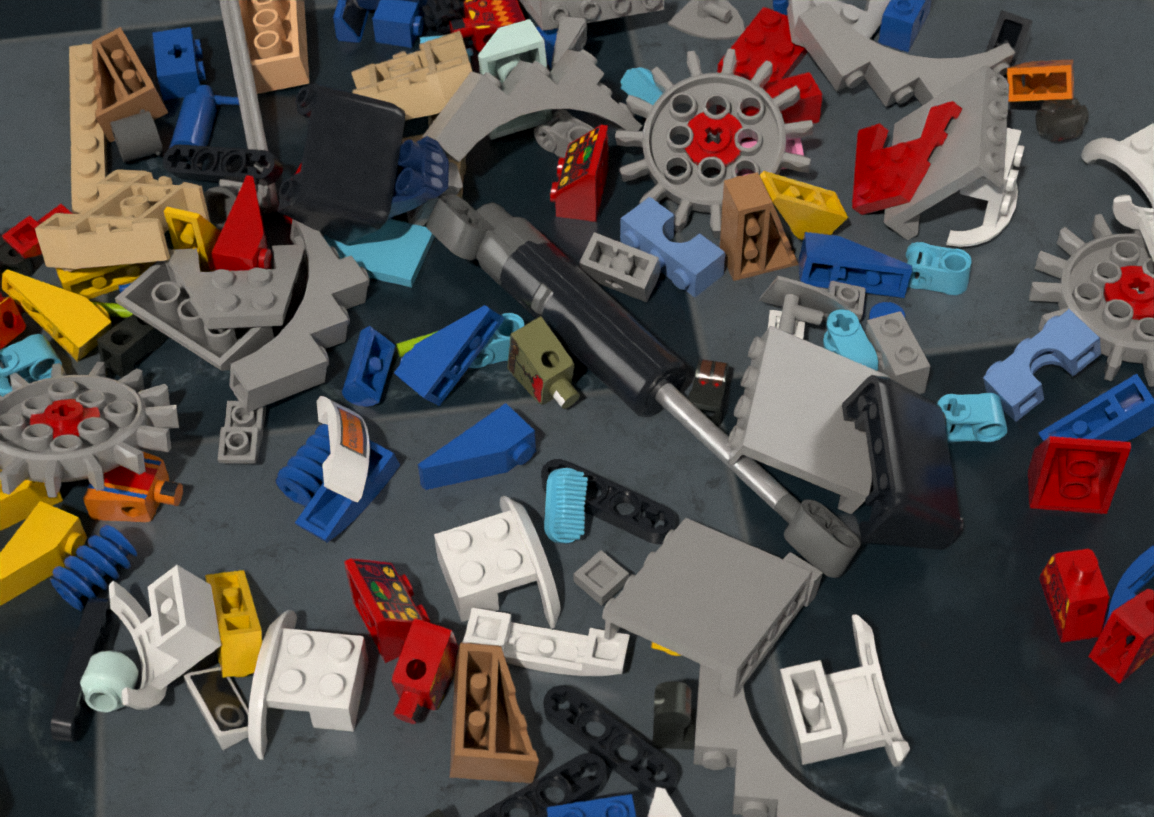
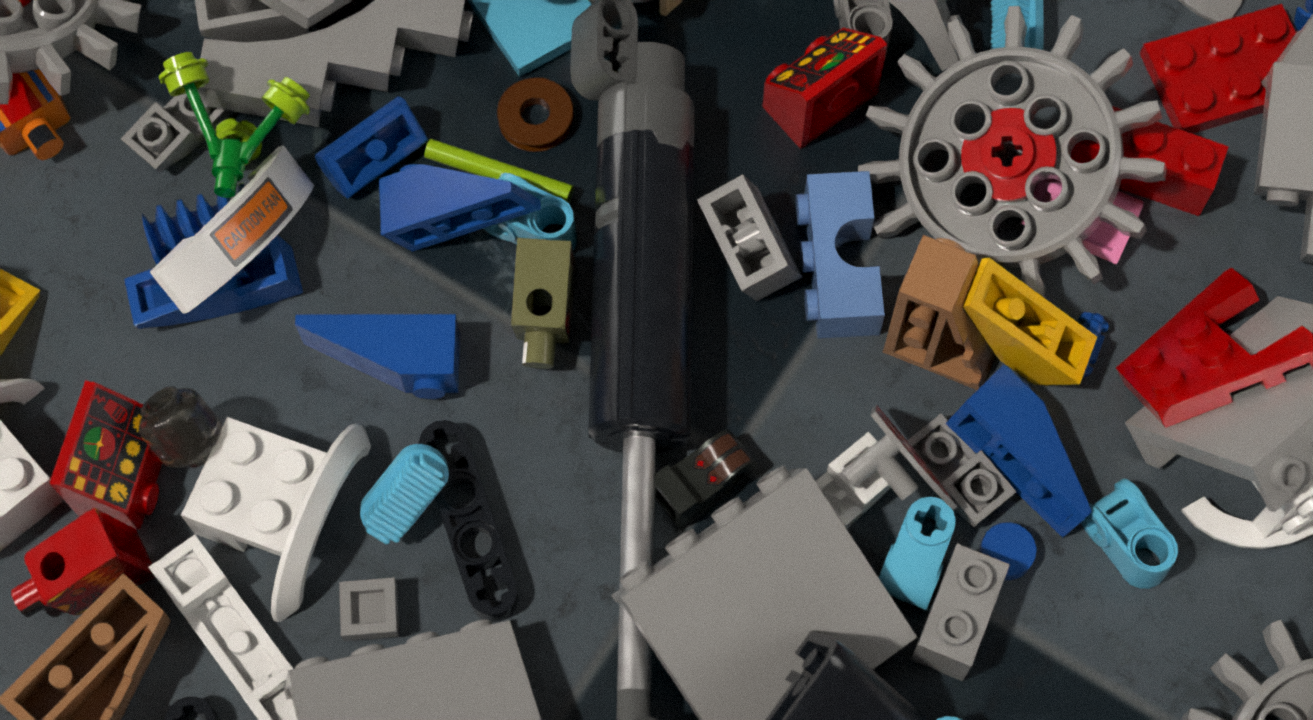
camera: 40 degrees right, 15 degrees up
none -> clear smoke head [138,386,222,469]
none -> plant [159,52,310,198]
none -> reddish brown piece [497,78,574,152]

